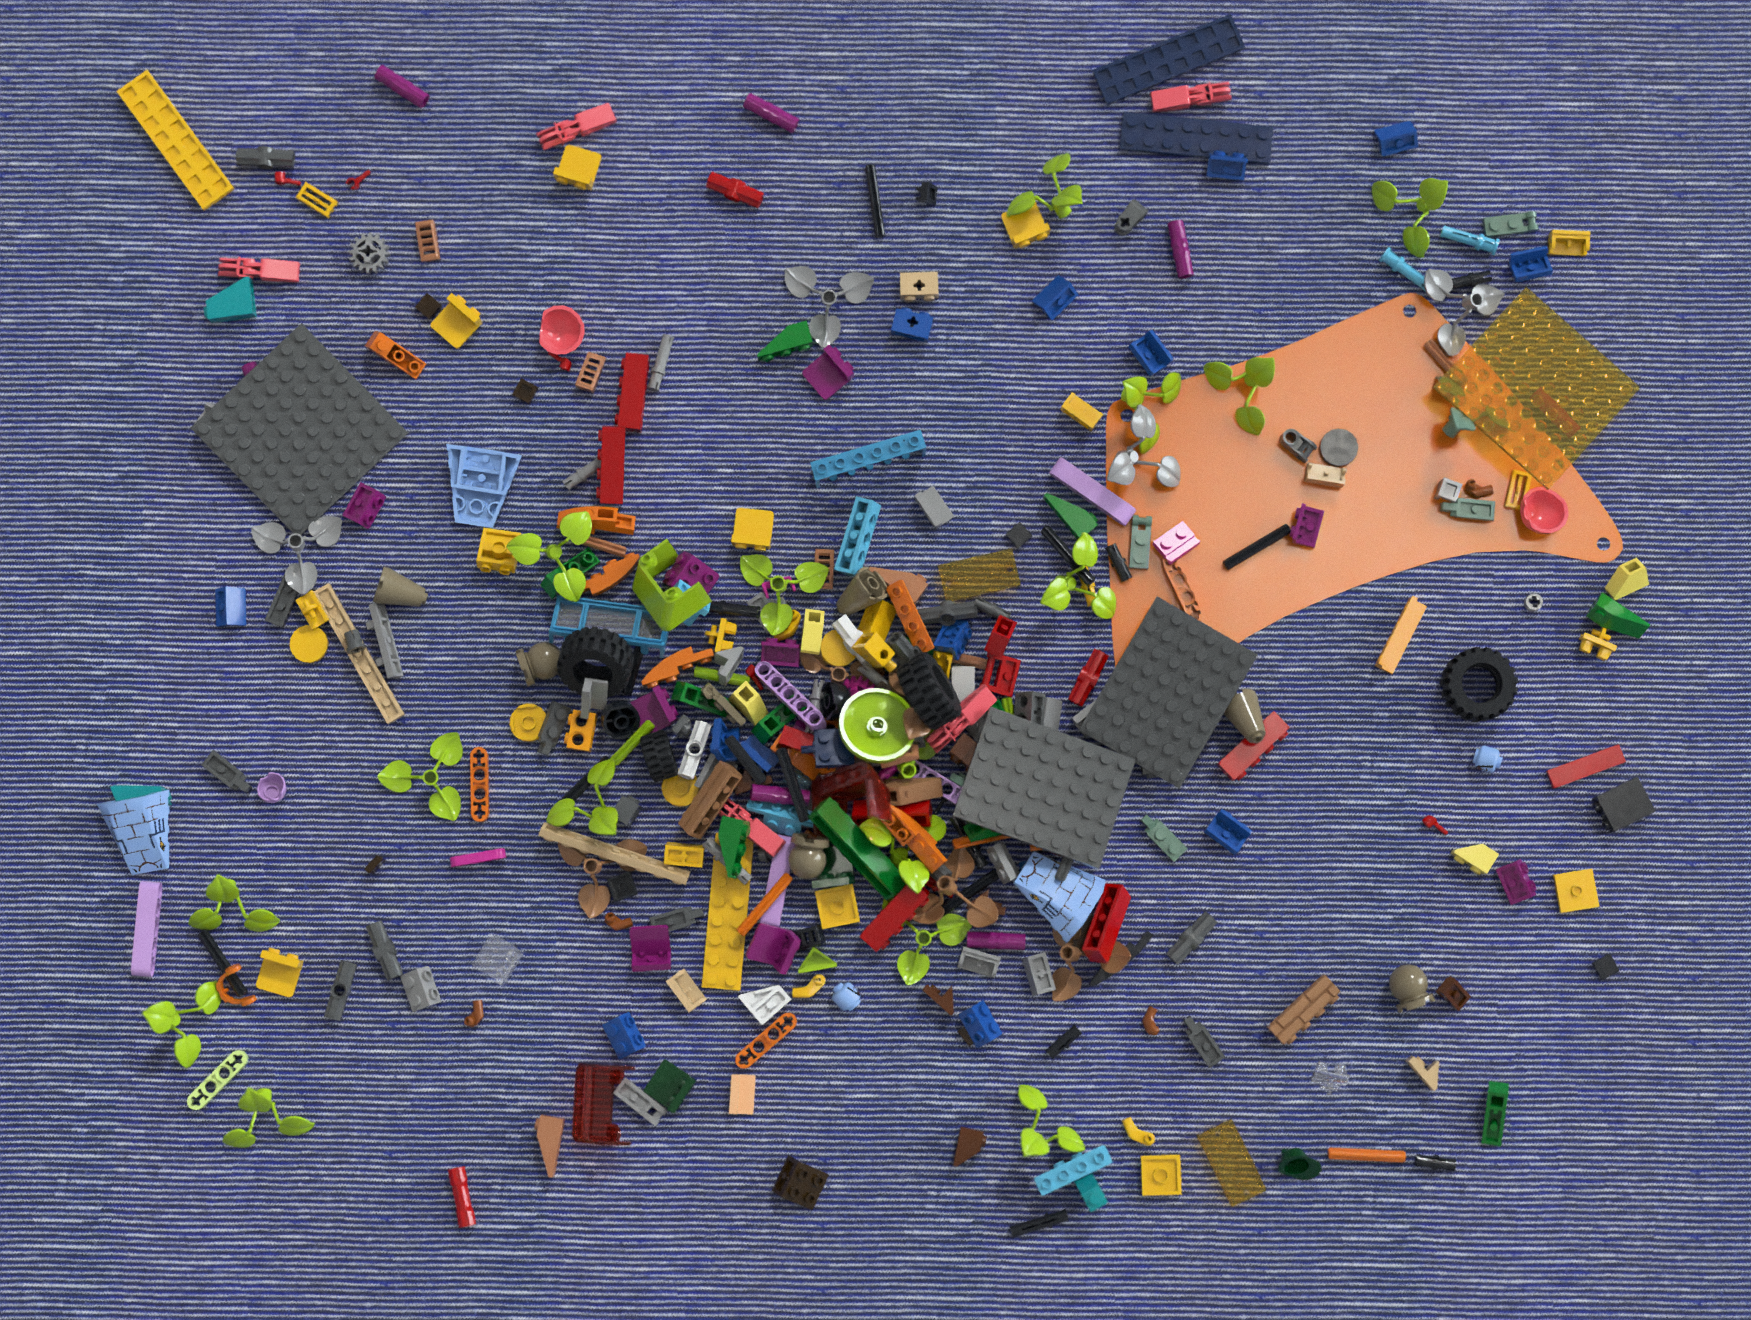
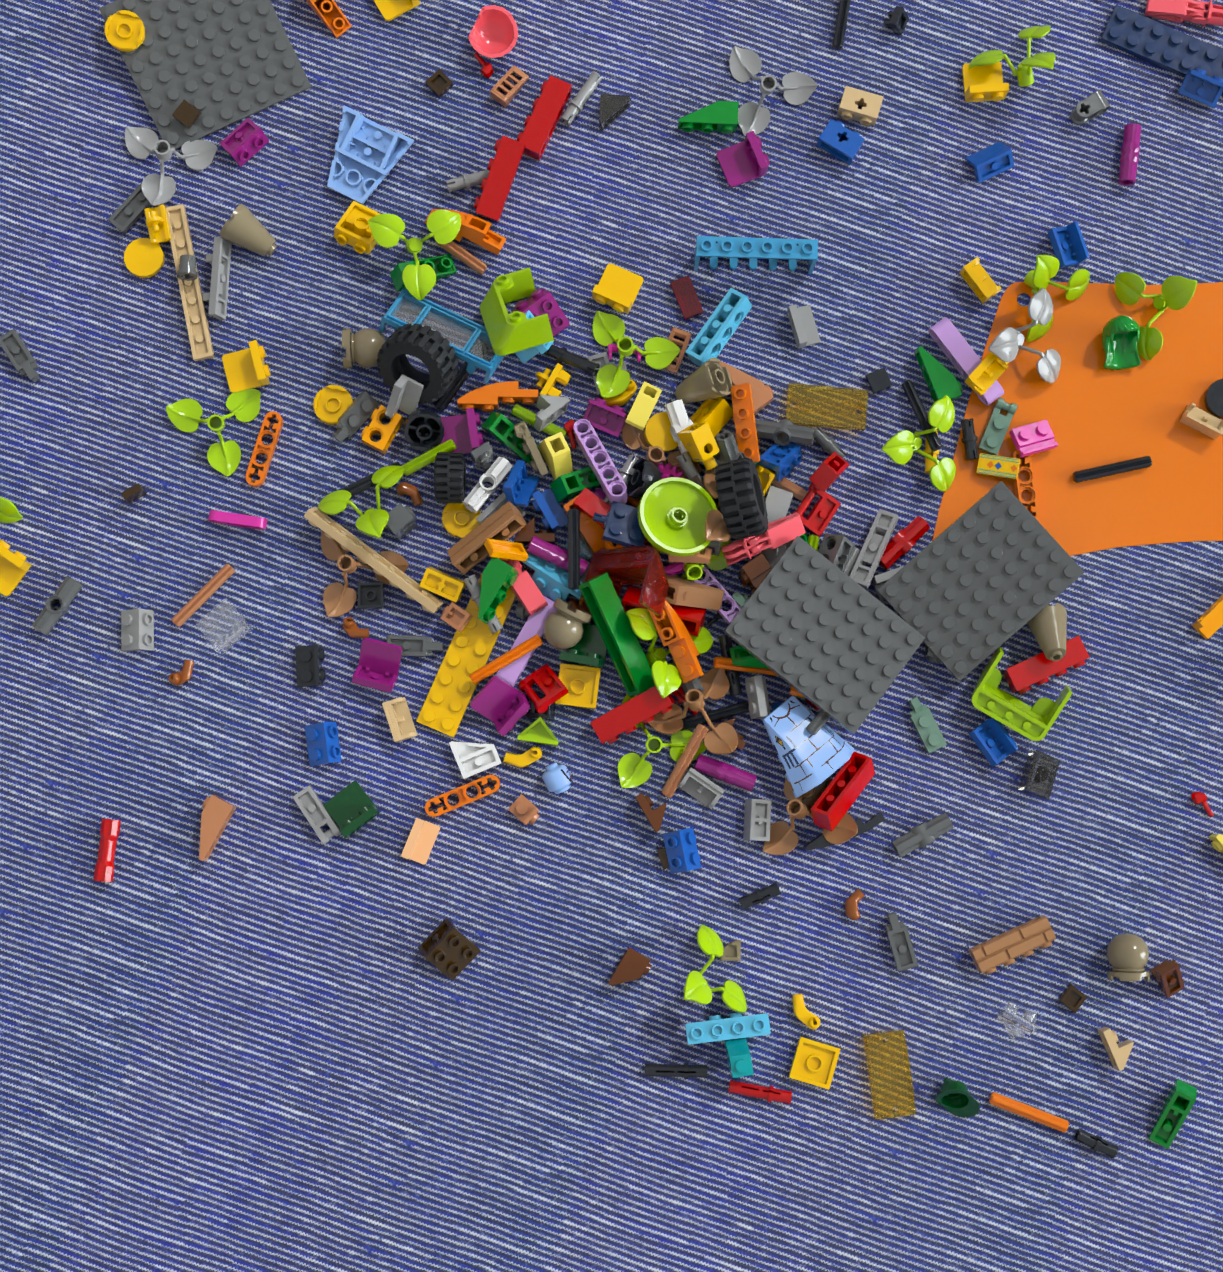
camera: 10 degrees right, 0 degrees up
panel [215,587,246,627] -> none
lavender hair [257,772,287,803] -> none
dark grey piece [366,920,403,981] -> none
clear red windscreen [572,1063,635,1146] -> none
orange slope [583,552,640,597] -> none
black axle [724,735,767,785] -> none
dark grey piece [1280,429,1317,463] -> none
magenta bracket [1289,503,1324,548] -> none
none -> yellow tile [104,10,145,52]
none -> nougat axle [171,564,235,627]
none -> dark brown tile [172,100,201,129]
none -> yellow bracket [222,340,271,393]
none -> black bracket [295,644,326,688]
none -> dark orange arm [396,482,423,507]
none -> nougat bracket [440,602,473,633]
none -> light orange tile [484,539,528,562]
none -> nougat bracket [508,794,540,825]
none -> red plate [518,663,569,713]
none -> clear smoke slope [599,94,631,131]
none -> nougat axle [662,724,708,798]
none -> dark red tile [670,275,703,320]
none -> dark tan tile [720,940,741,961]
none -> red pin [728,1079,792,1105]
none -> light grey hinge [849,509,899,589]
none -> yellow hinge [965,352,1009,396]
none -> lime windscreen [971,647,1072,741]
none -> yellow tile [976,453,1021,480]
none -> clear smoke slope [1018,750,1060,799]
none -> dark brown tile [1057,983,1087,1013]
none -> green piece [1102,315,1141,370]

